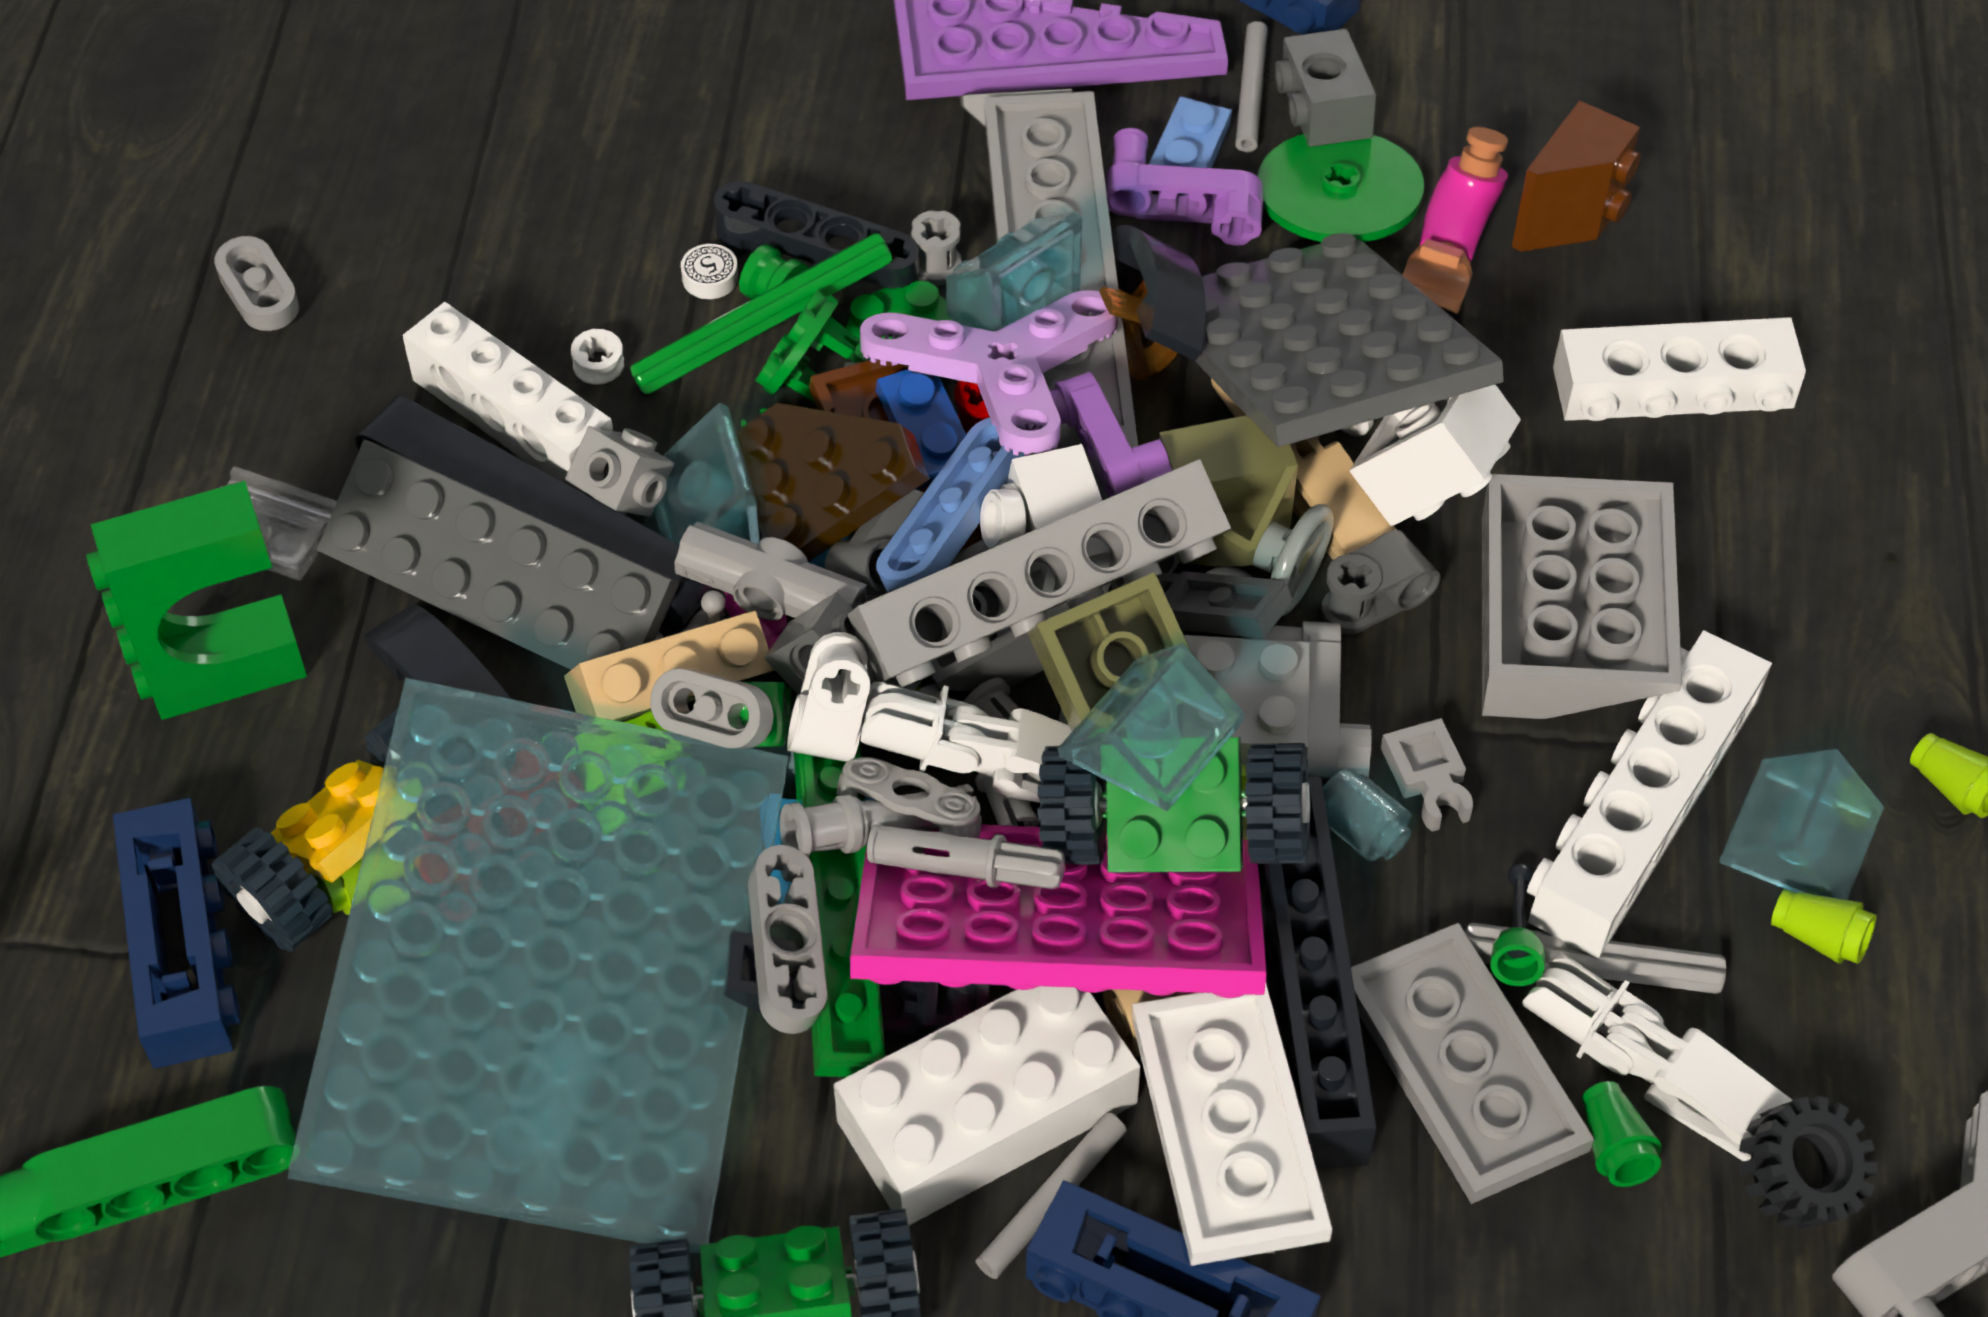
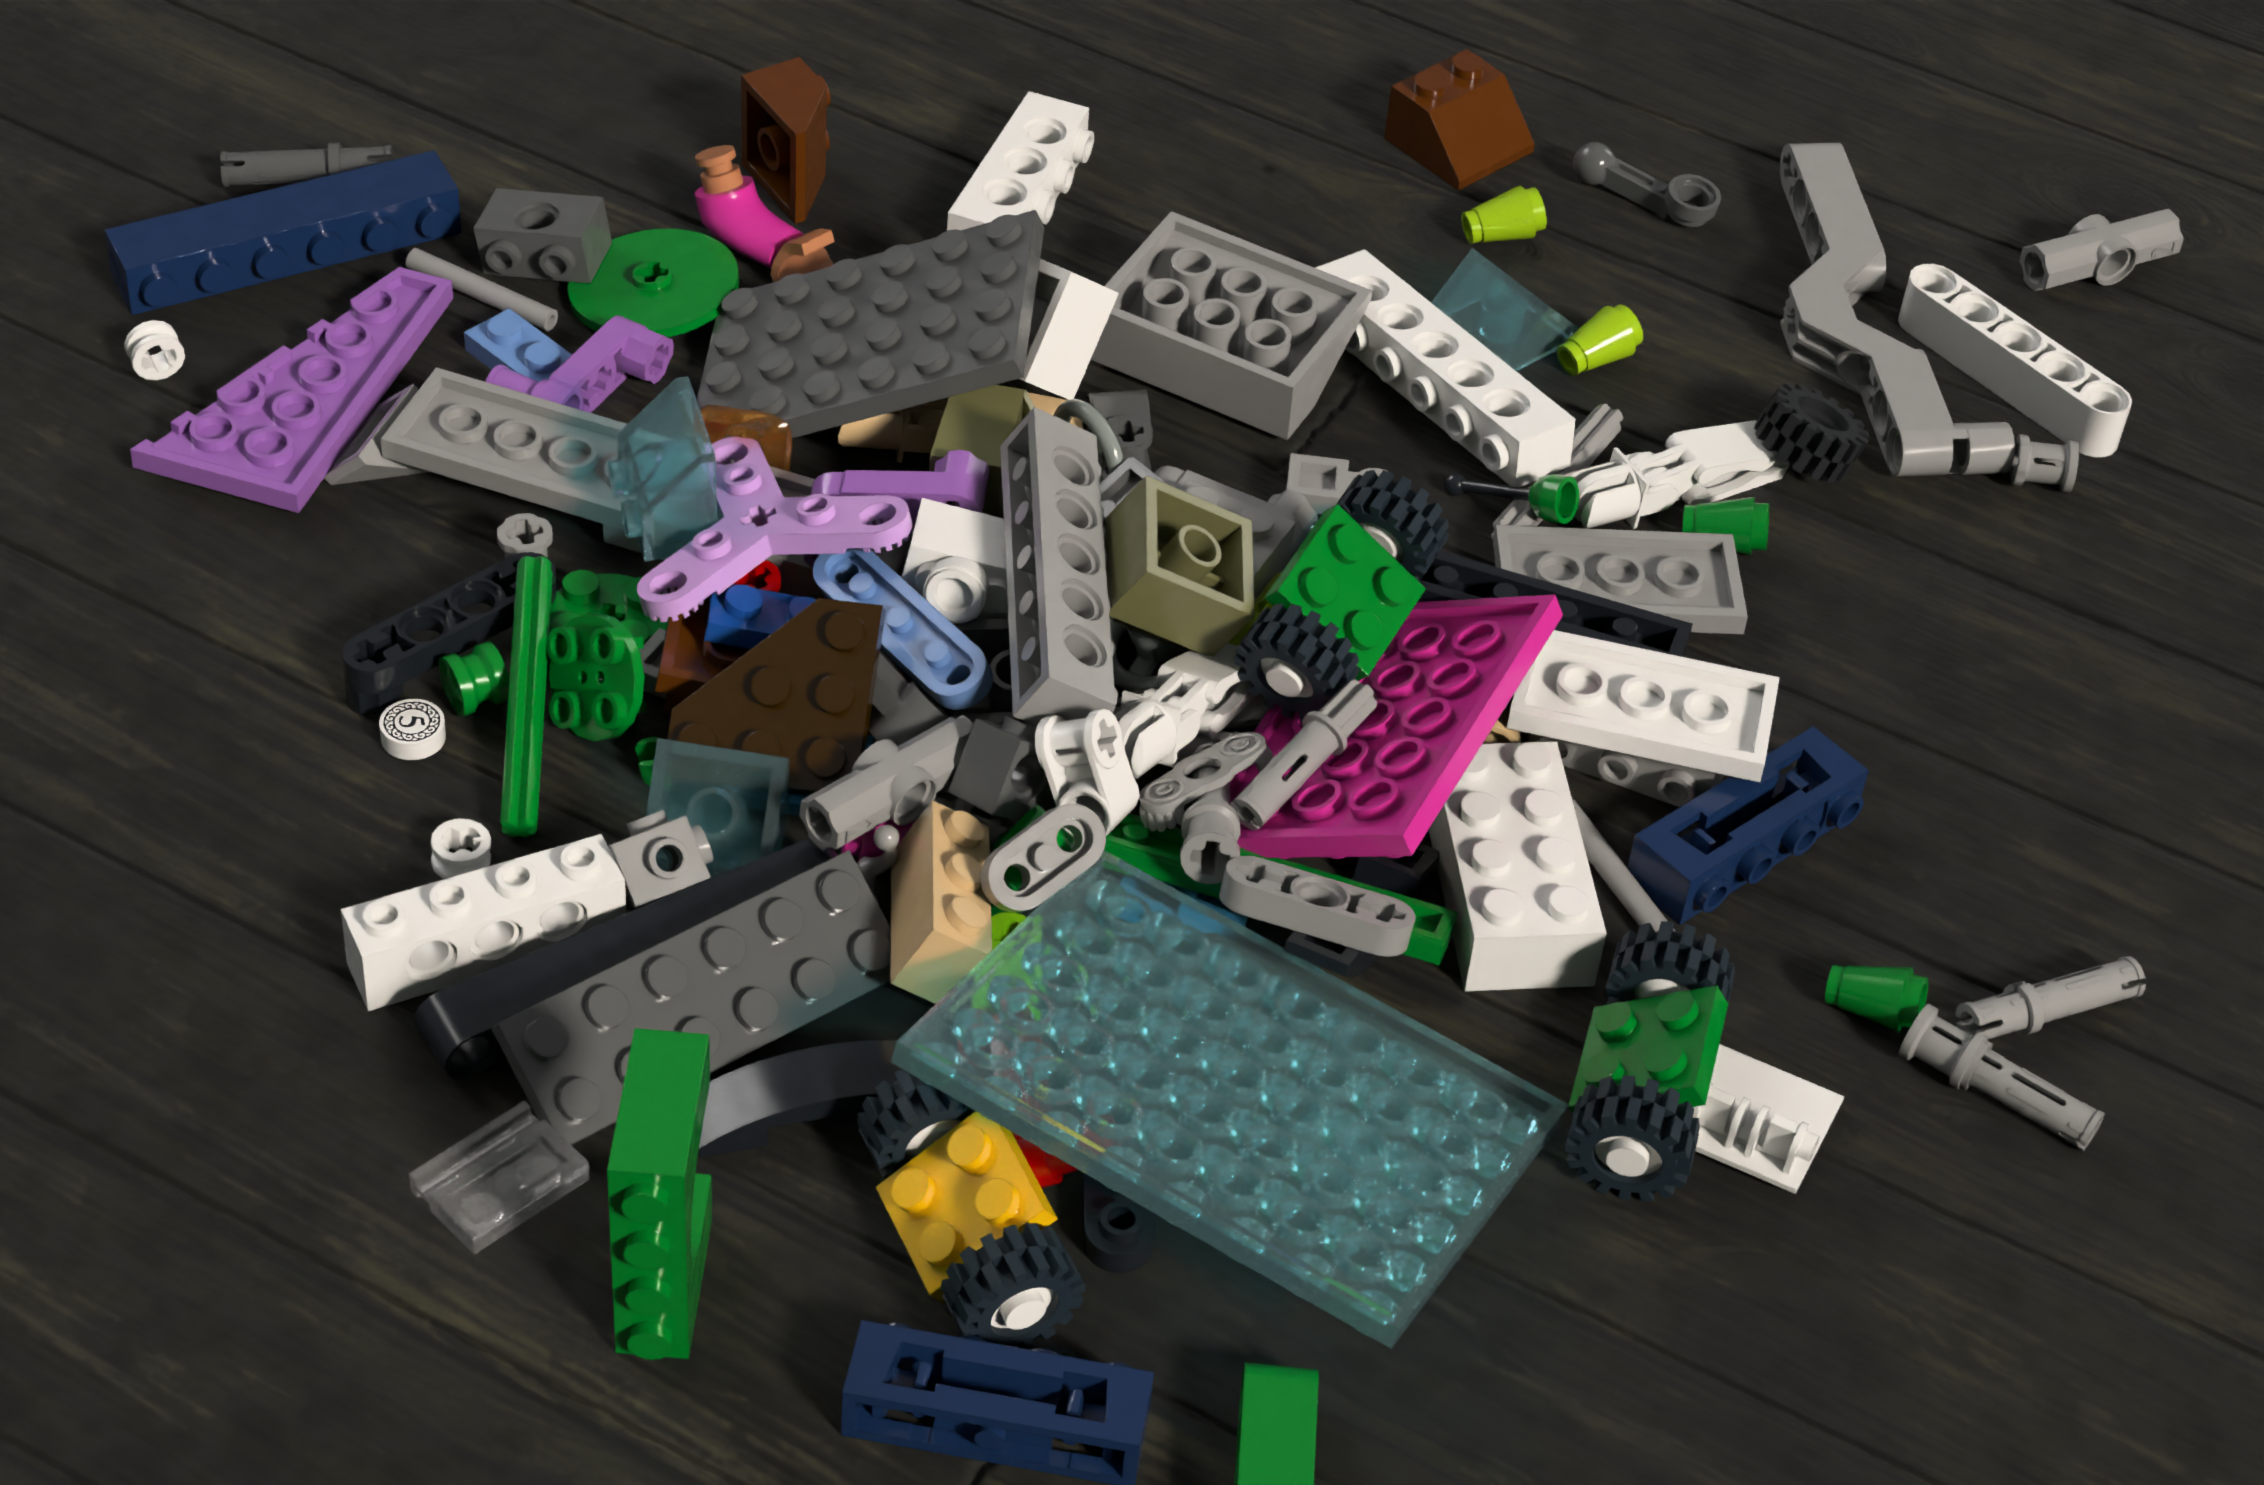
camera: 70 degrees left, 10 degrees down
light grey plate [214,236,299,331] -> none
clear light blue slope [1058,643,1245,811] -> none
black slope [1111,225,1206,361] -> none

